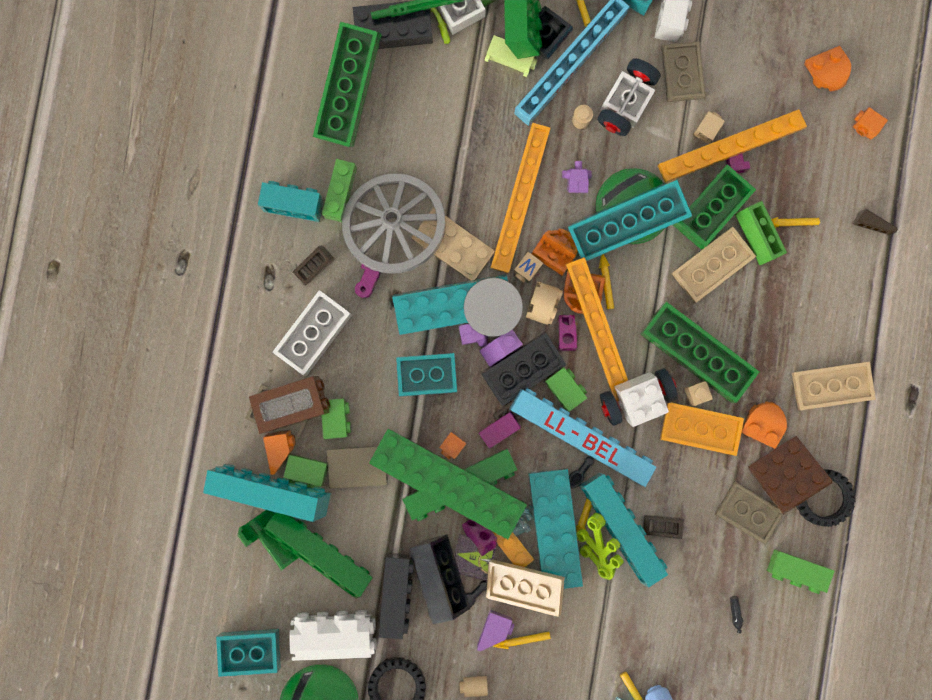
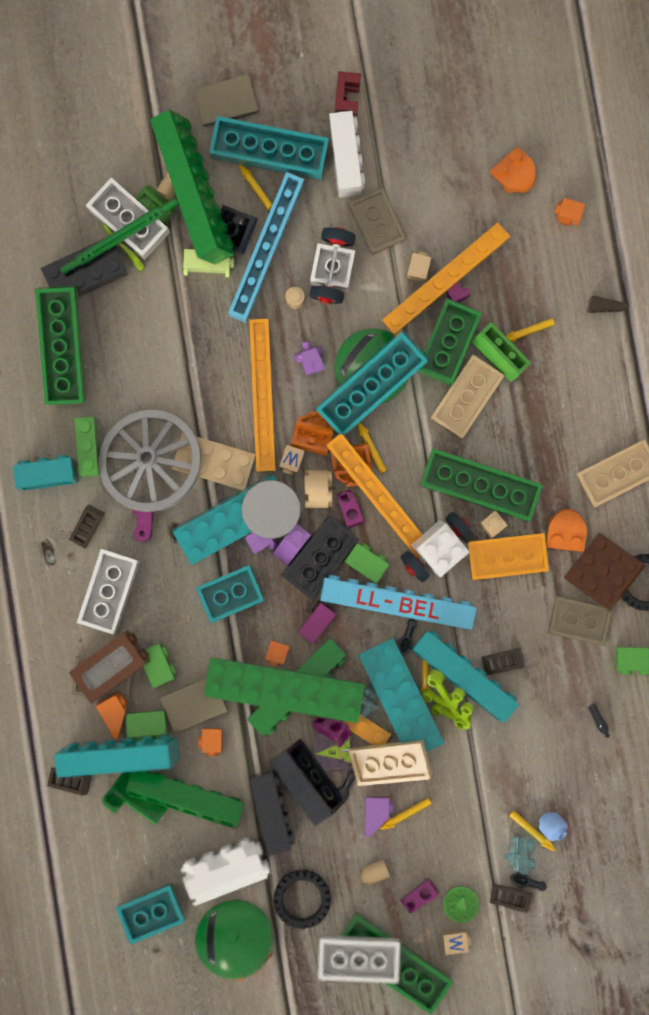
camera: 15 degrees left, 0 degrees up
none -> dark brown slope [47,767,91,796]
none -> orange brick [198,728,223,756]

